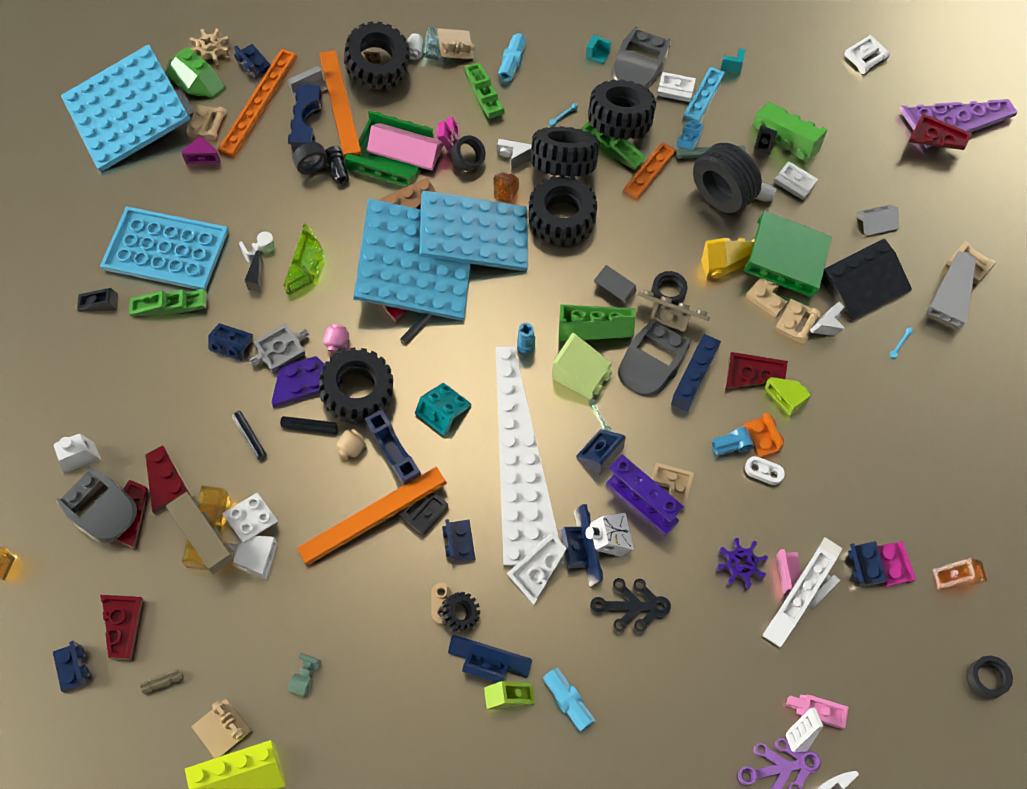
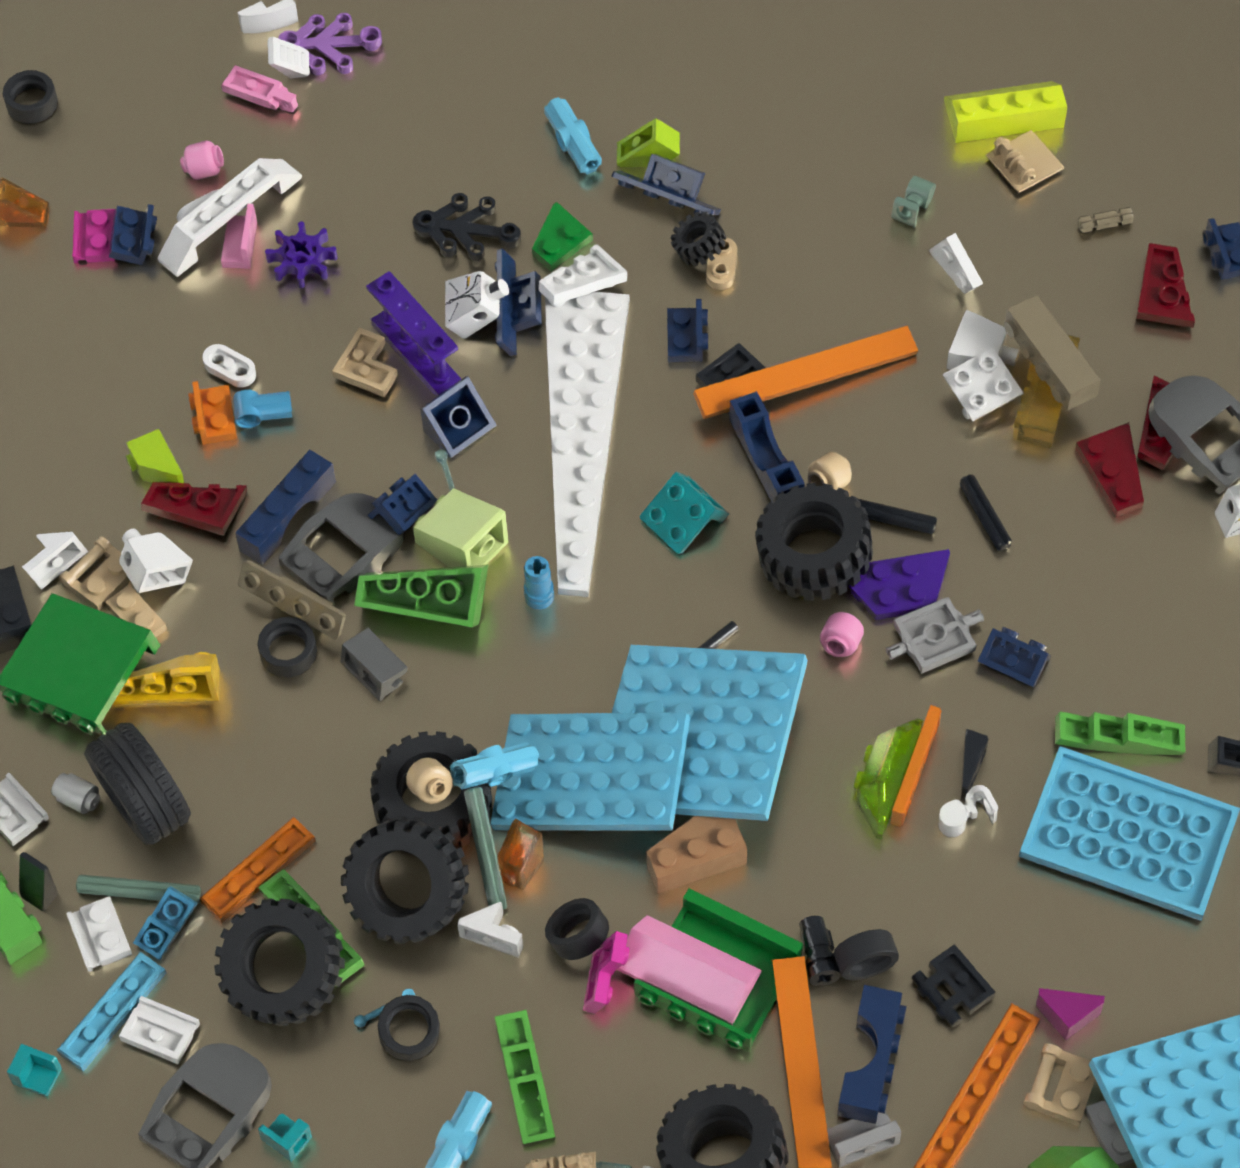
camera: 170 degrees left, 5 degrees down
none -> white plate [66,896,132,972]
none -> white torso [119,529,193,593]
none -> bright pink head [180,141,224,180]
none -> dark blue bracket [368,474,438,535]
none -> black tyre [377,995,440,1061]
none -> tan head [406,758,453,804]
none -> medium azure piece [450,743,539,789]
none -> sand green axle [464,787,507,910]
none -> green wing [532,202,593,272]
none -> orange tile [890,705,942,827]
none -> black plate [911,944,996,1027]
none -> white wing [929,233,983,294]

